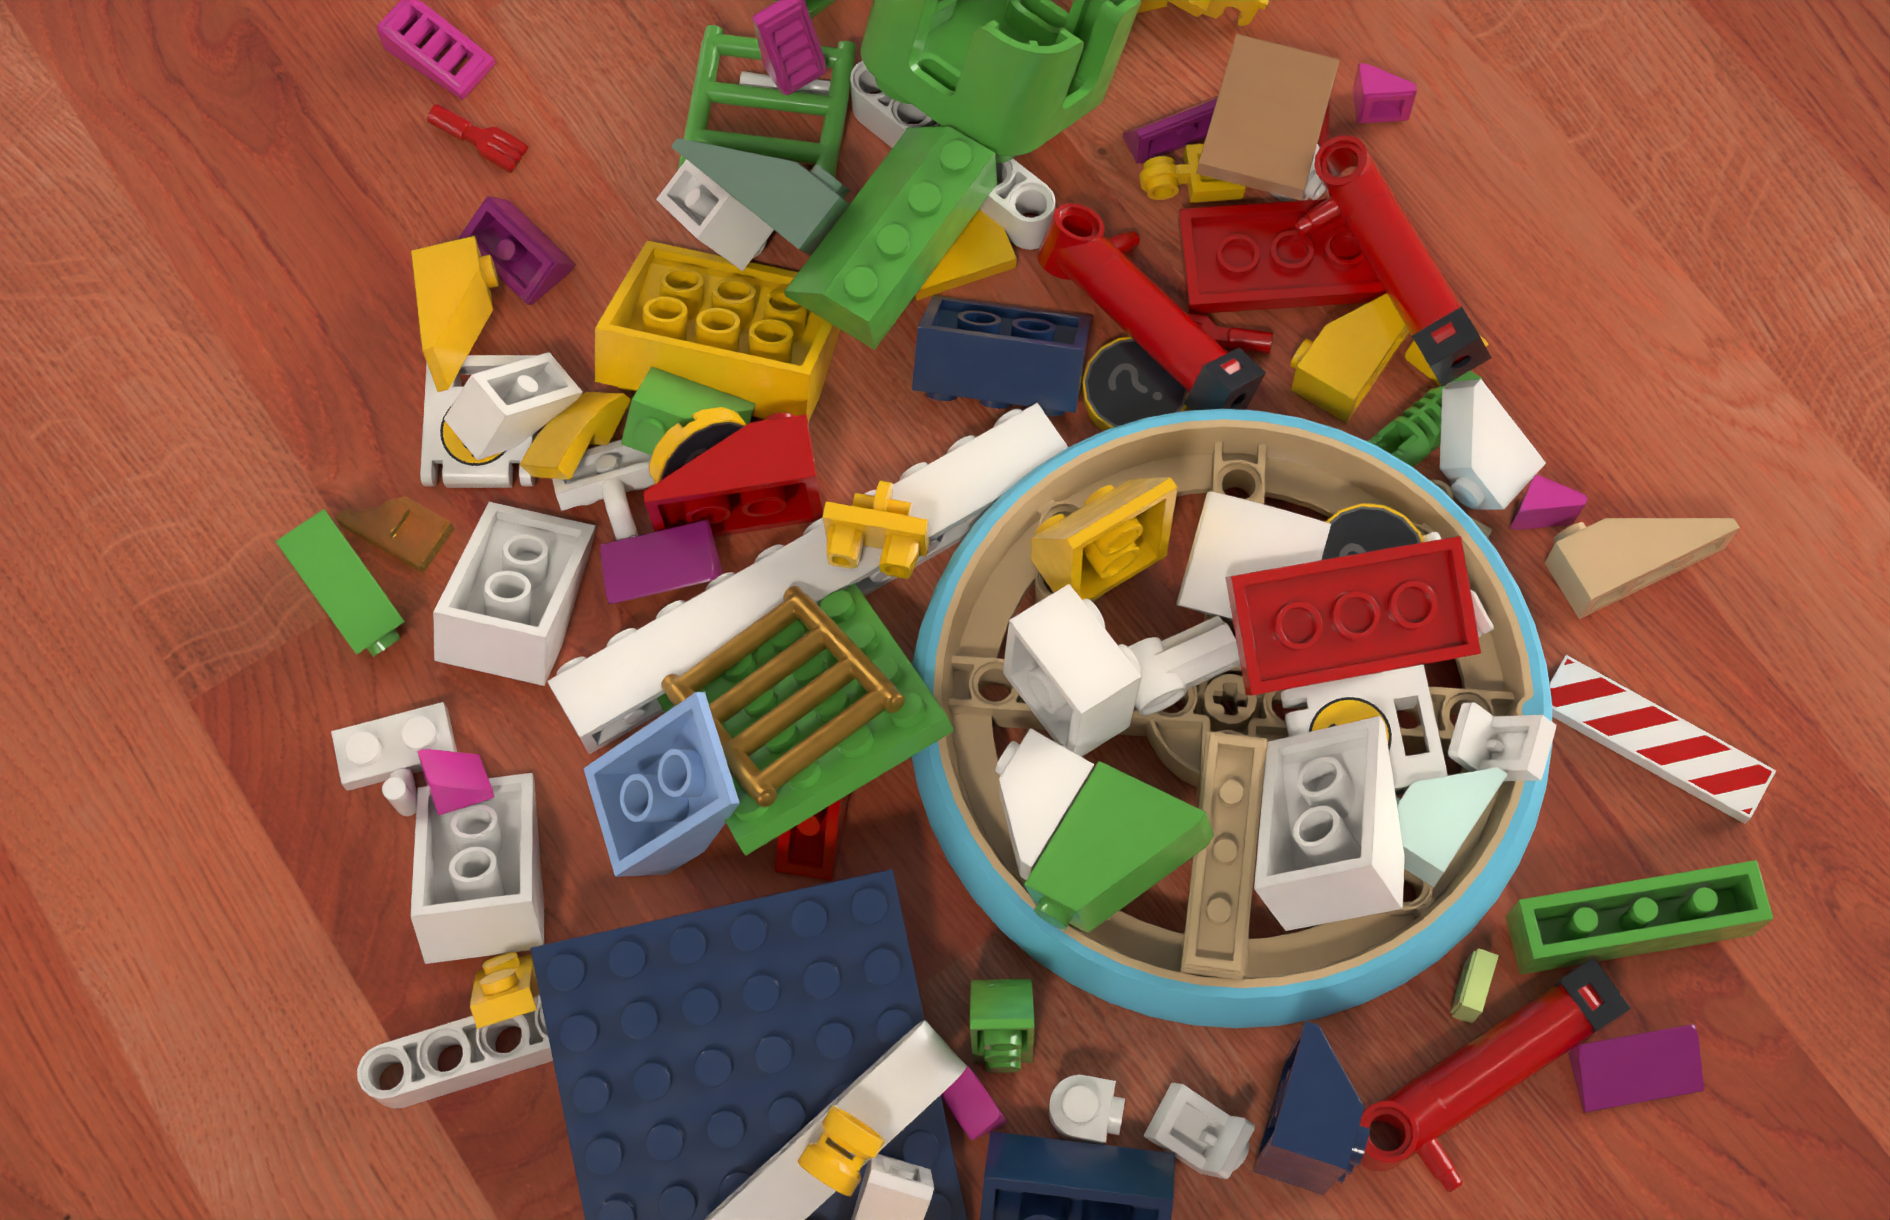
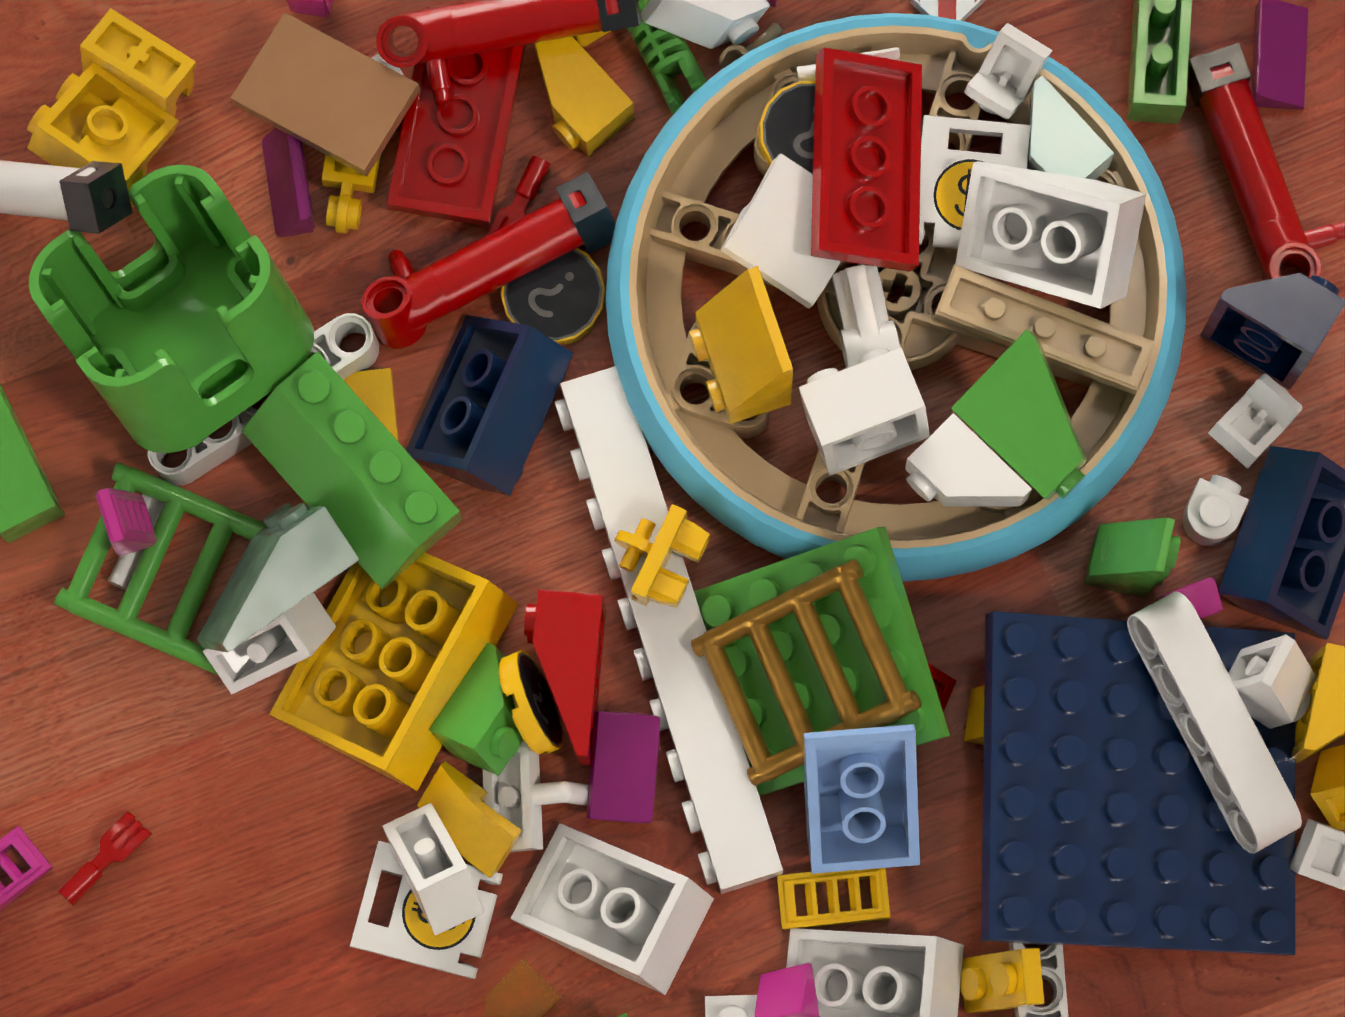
camera: 75 degrees left, 10 degrees up
yellow slope [411,236,499,392] -> none
magenta slope [459,196,576,305] -> none
yellow wheel [797,1105,886,1197] -> none
yellowish green tile [1450,948,1499,1024] -> none
none -> yellow slope [777,868,890,930]

